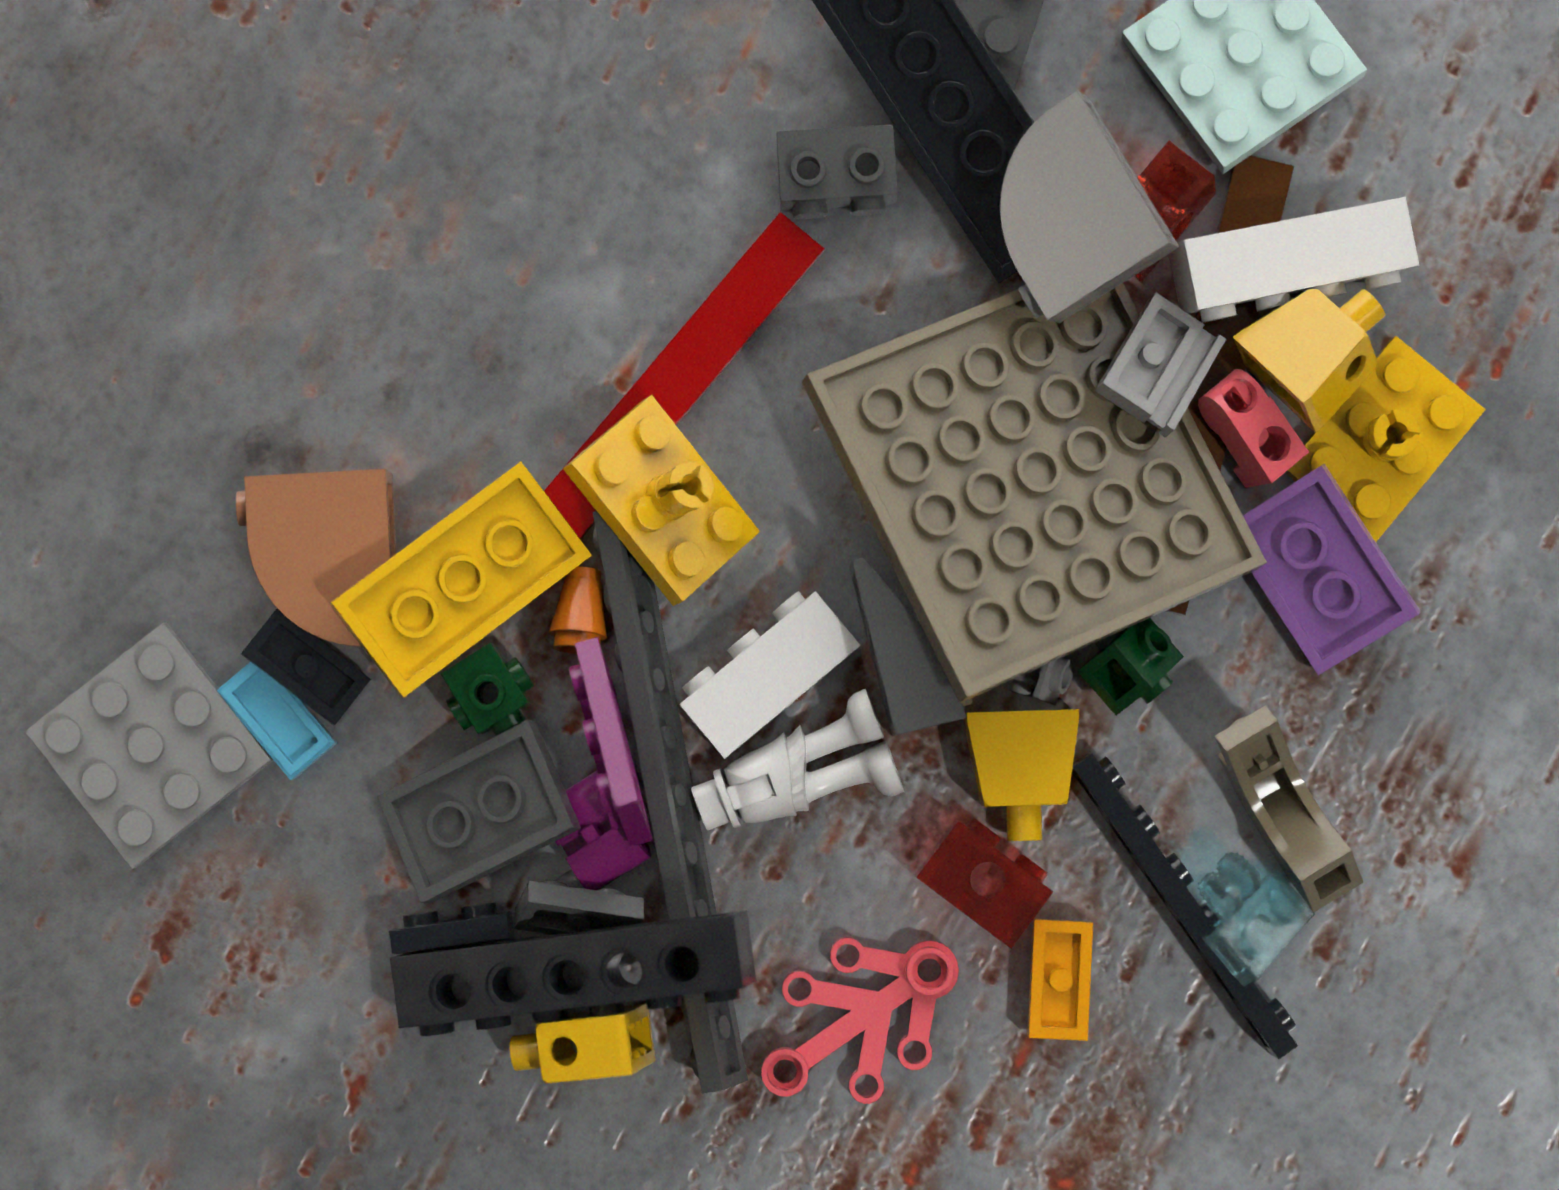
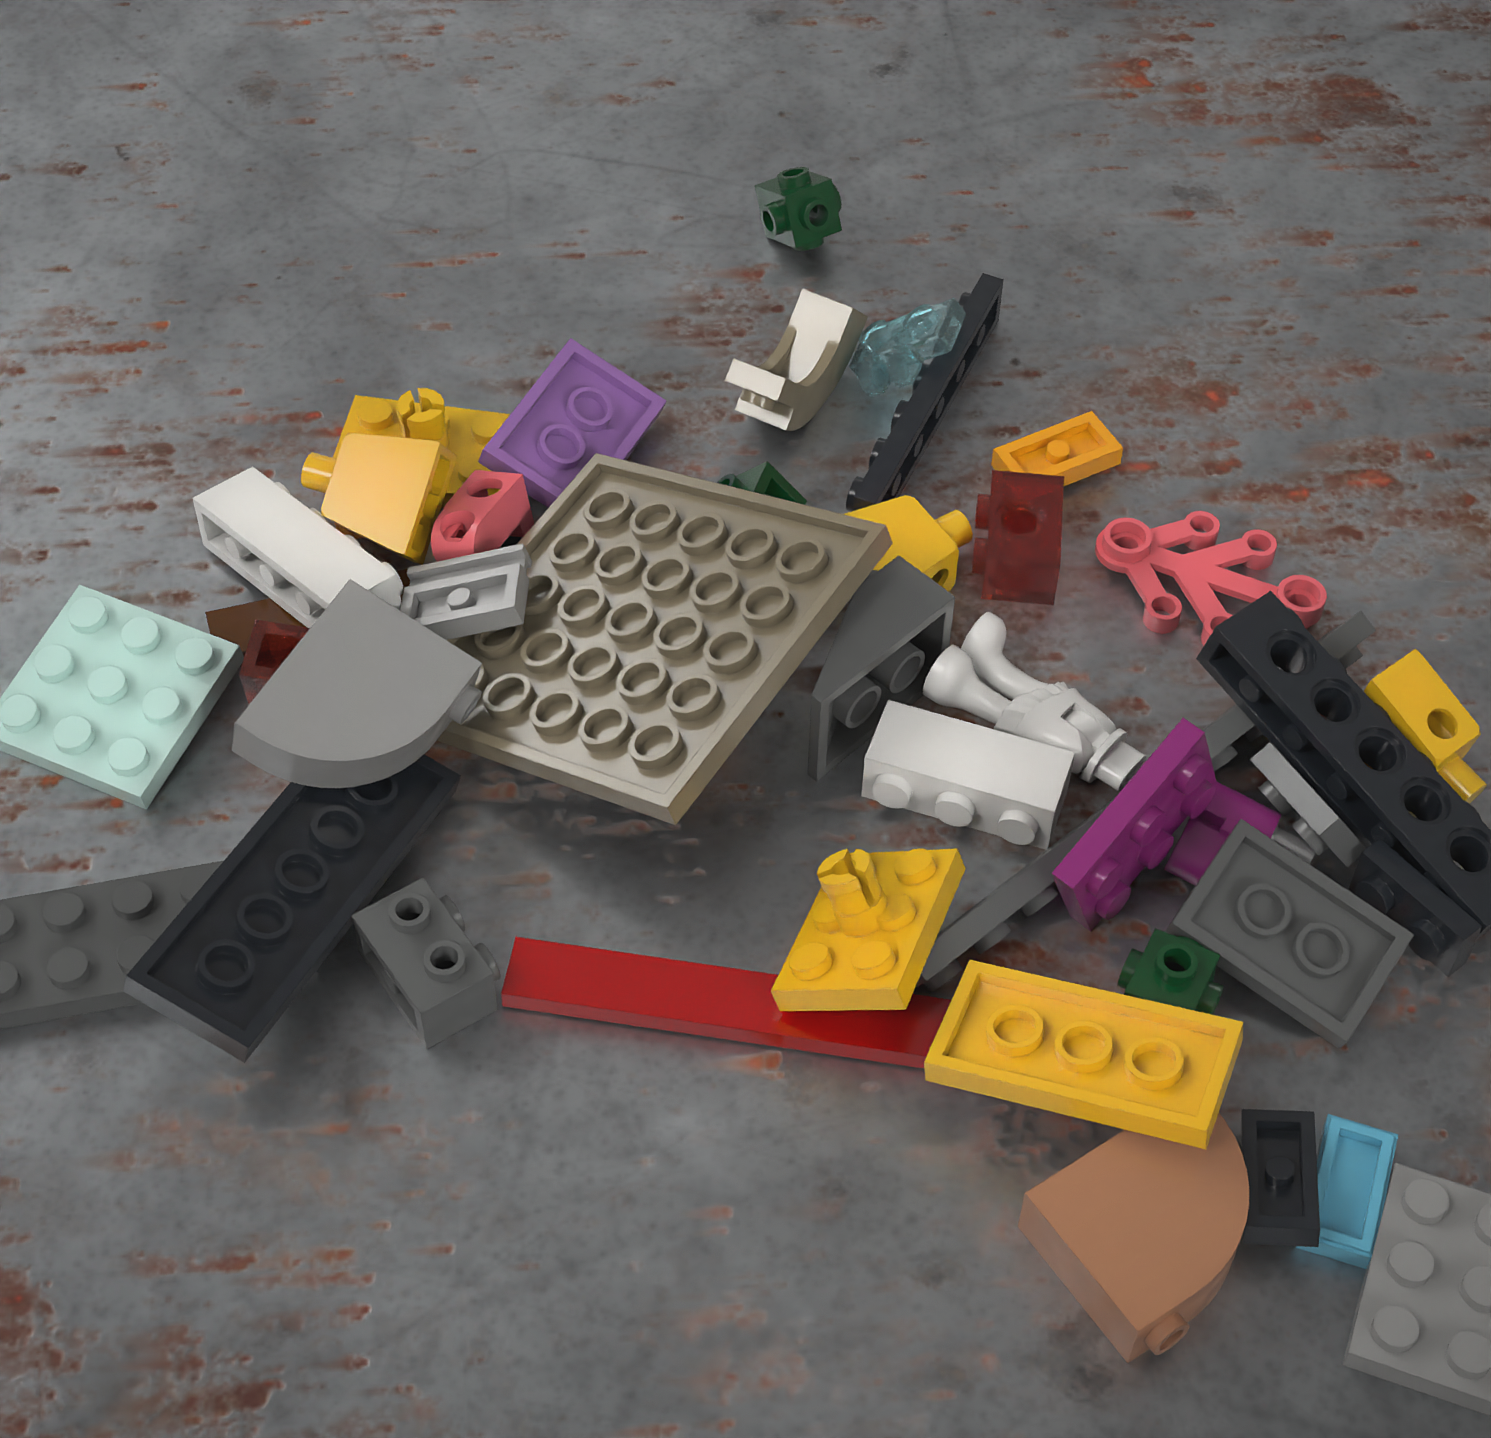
camera: 120 degrees left, 35 degrees down
orange cone [549,566,607,654] -> none
none -> dark green brick [754,167,842,251]

